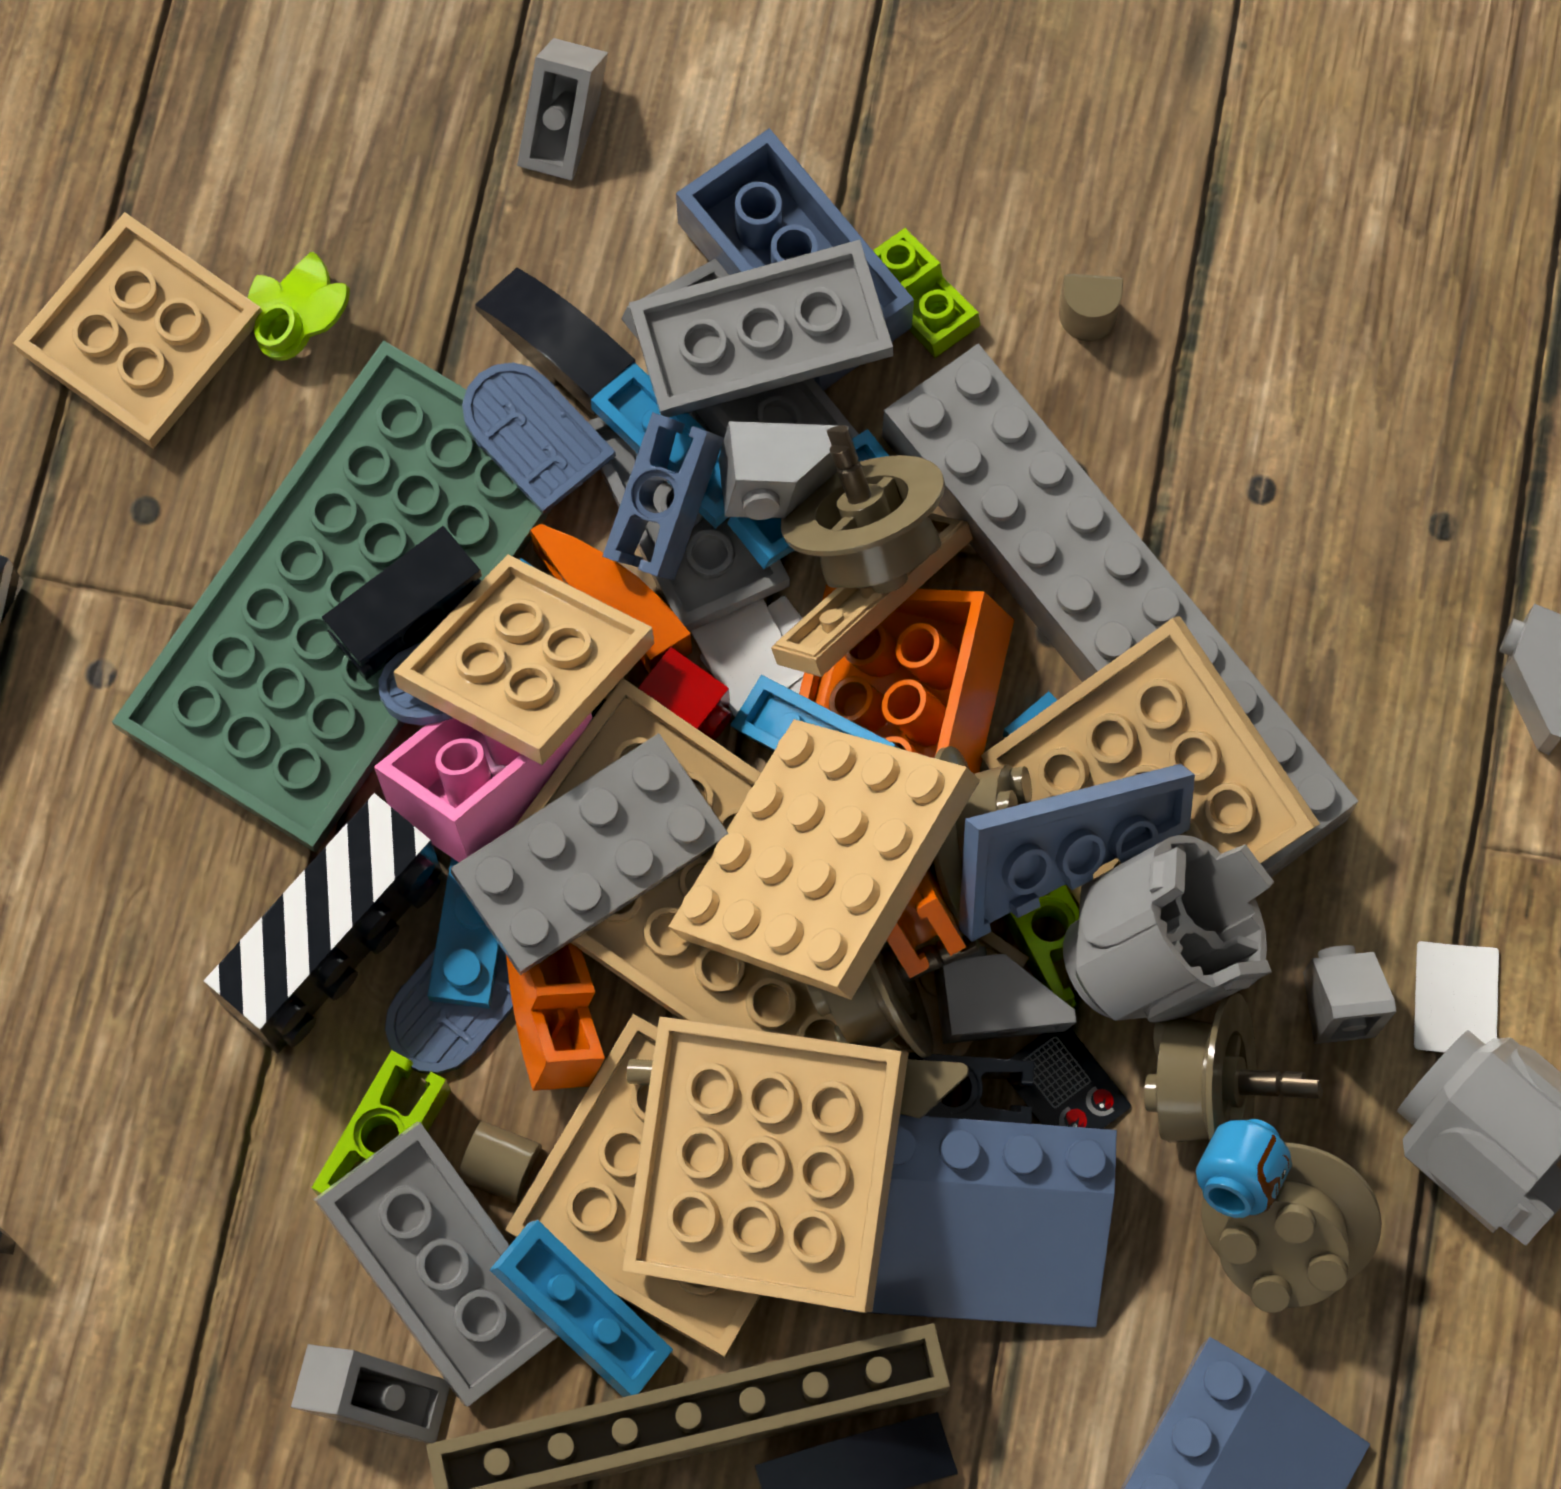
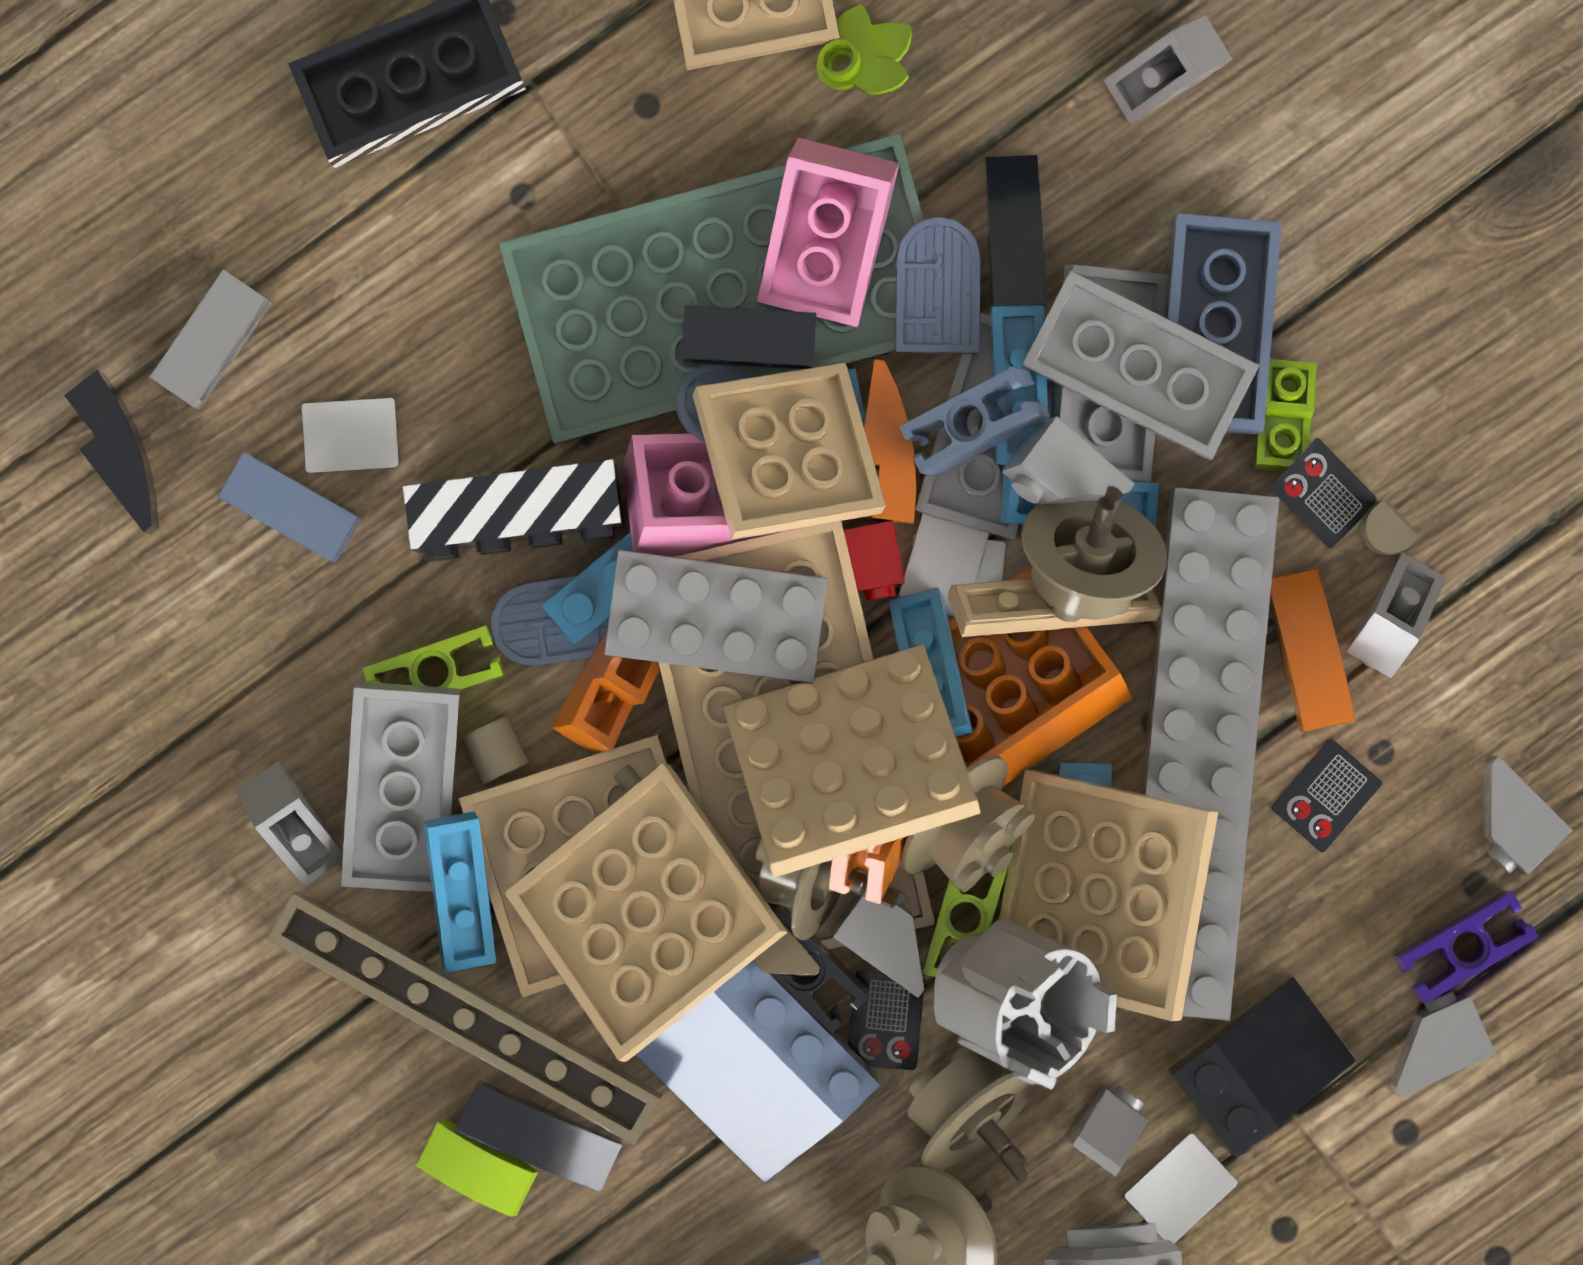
camera: 40 degrees right, 15 degrees up
sand blue wing [959,764,1195,942] -> none
dark azure head [1196,1119,1292,1218] -> none
none -> sand blue piece [218,452,362,564]
none -> white sticker [302,398,399,473]
none -> bright pink slope [757,138,899,327]
none -> black slope [1168,976,1356,1159]
none -> black sticker [1270,438,1377,548]
none -> orange slope [1270,569,1356,732]
none -> black sticker [1272,739,1382,852]
none -> light grey slope [1346,552,1447,678]
none -> dark purple piece [1393,890,1539,1003]
none -> light grey slope [1483,756,1573,875]

